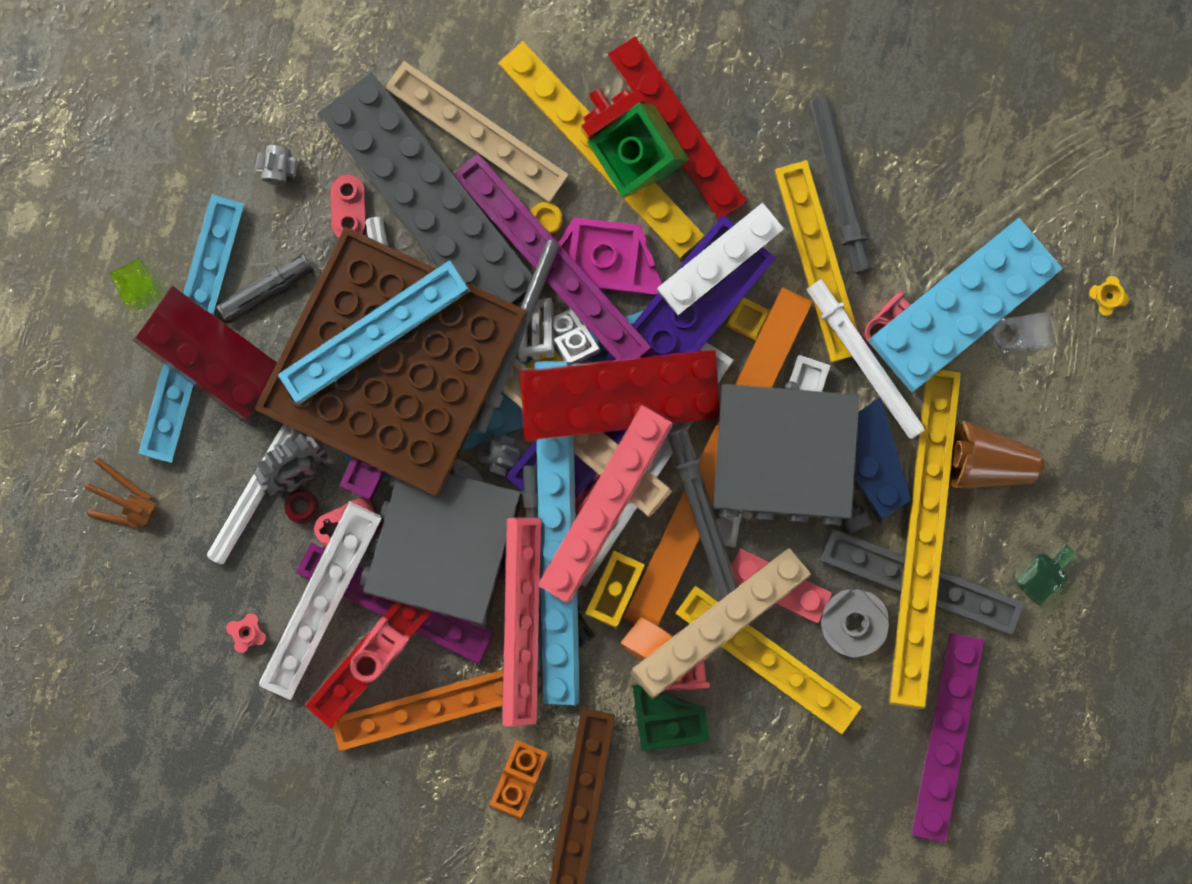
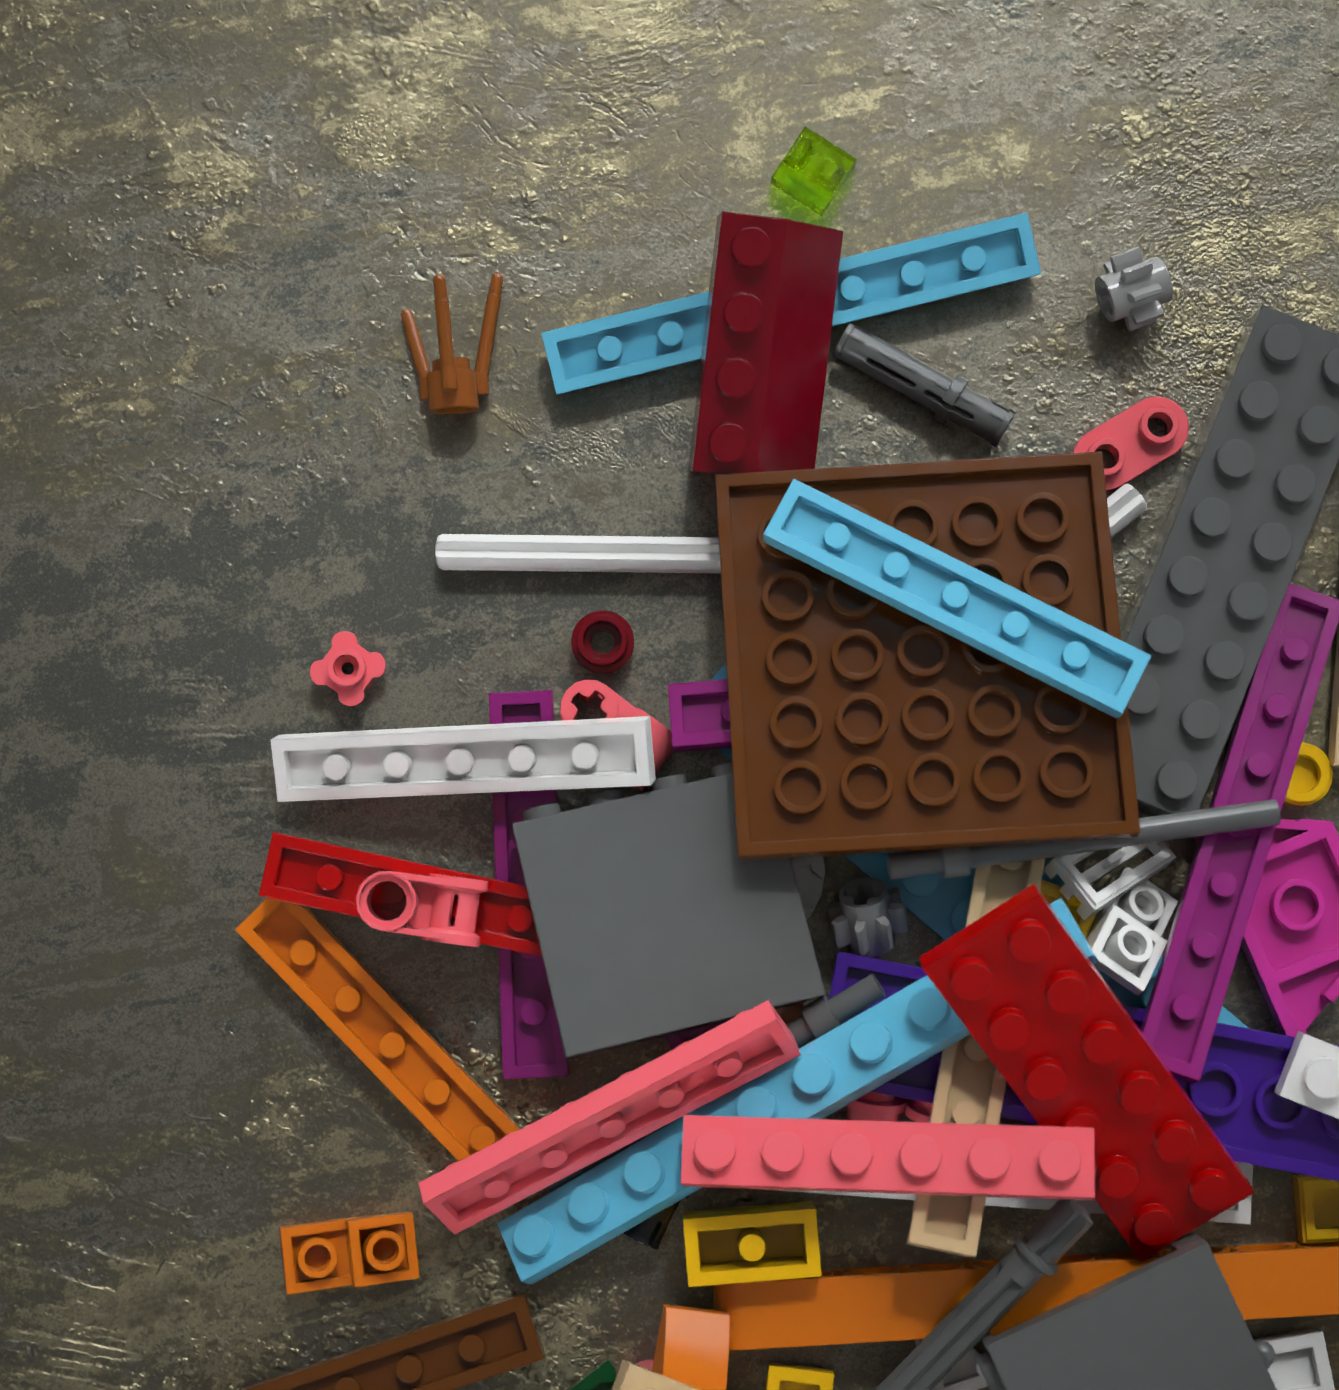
camera: 60 degrees right, 0 degrees up
dark grey gear [254,434,328,496] -> none

